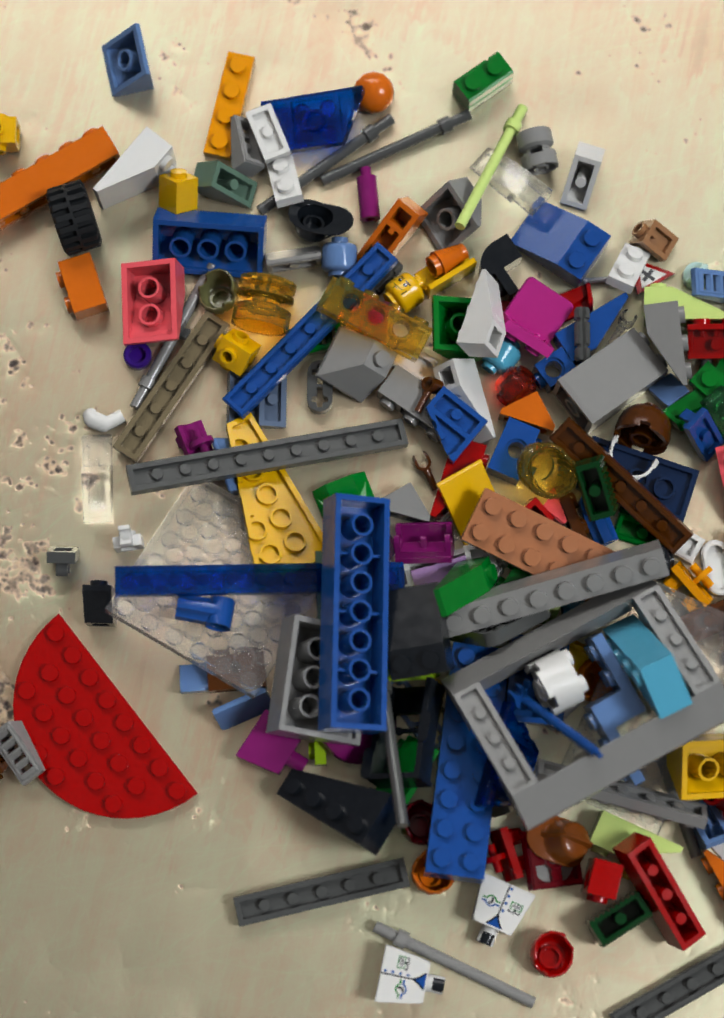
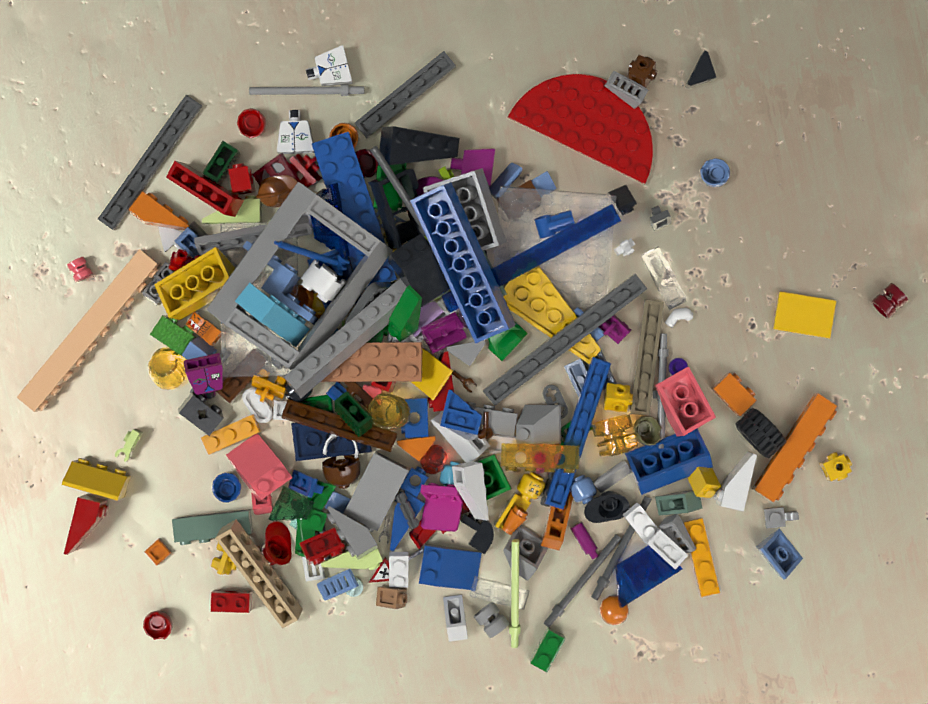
camera: 155 degrees right, 10 degrees up
none -> light grey plate [764,507,799,529]

